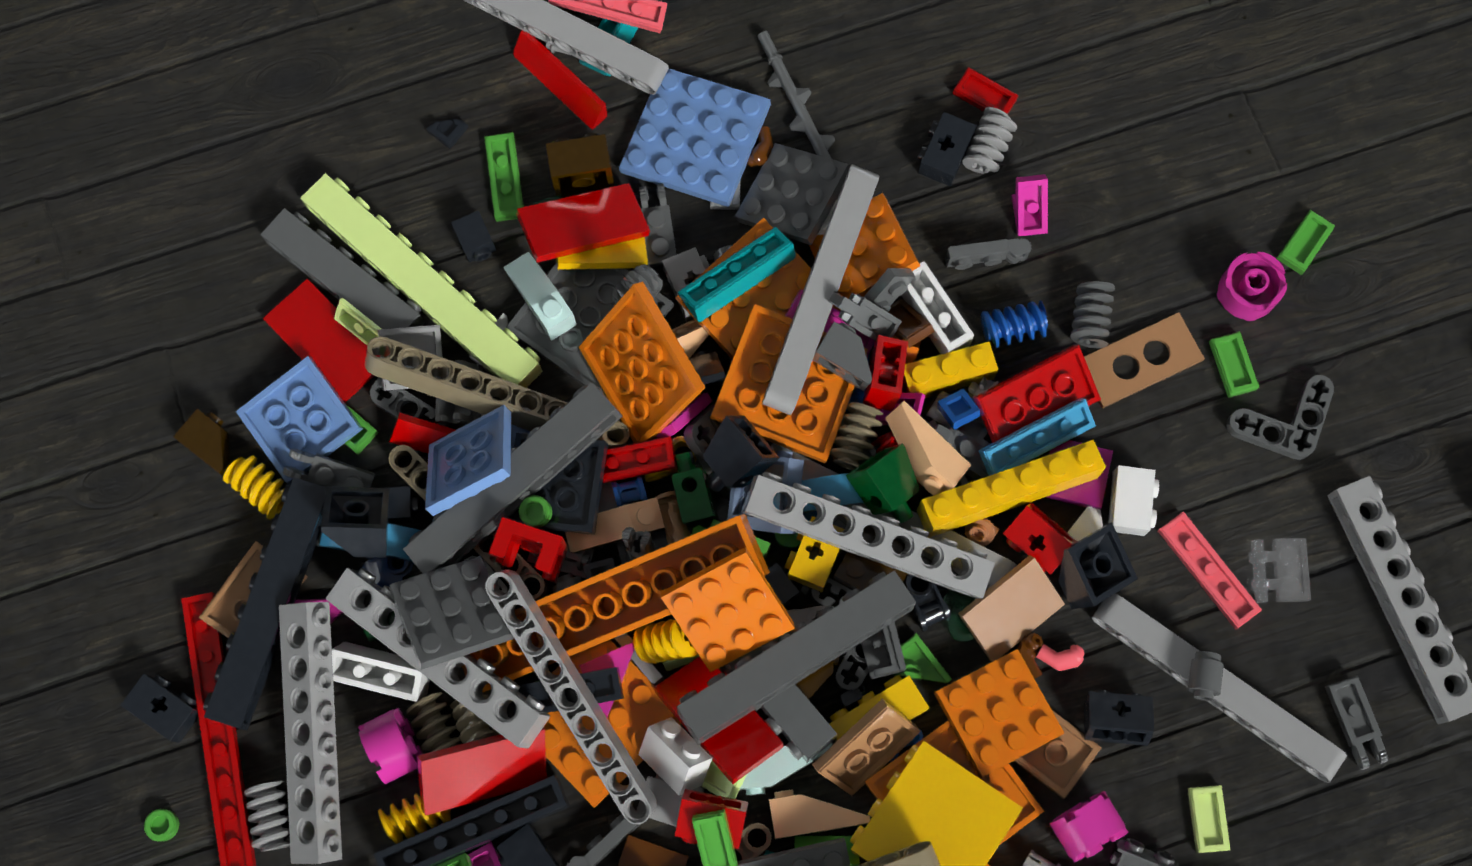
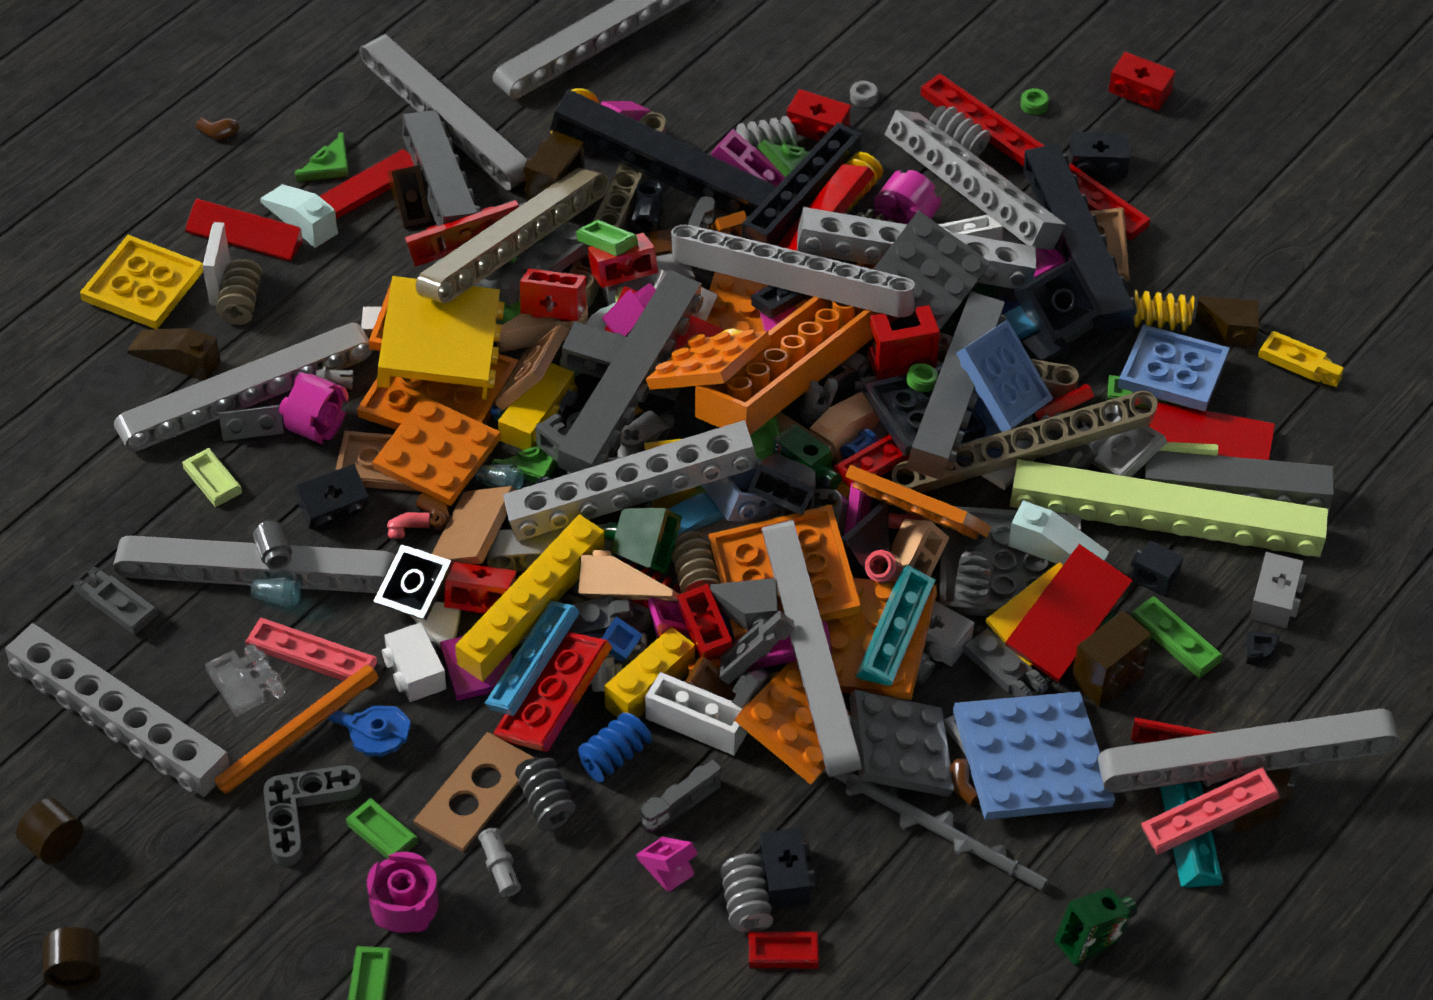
camera: 145 degrees right, 25 degrees down
dark grey hinge [283,448,375,488] -> none
none -> orange axle [214,665,378,793]
none -> clear light blue cone [251,576,301,608]
none -> blue piece [328,706,411,757]
none -> clear light blue cone [476,464,524,490]
none -> light grey pin [478,828,521,897]
none -> red brick [520,268,586,322]
none -> dark pink slope [602,283,656,337]
none -> orange tile [712,211,747,238]
none -> coral brick [865,550,903,583]
none -> red brick [1108,52,1176,111]
none -> light grey brick [1249,552,1306,629]
none -> yellow hinge [1258,331,1344,387]

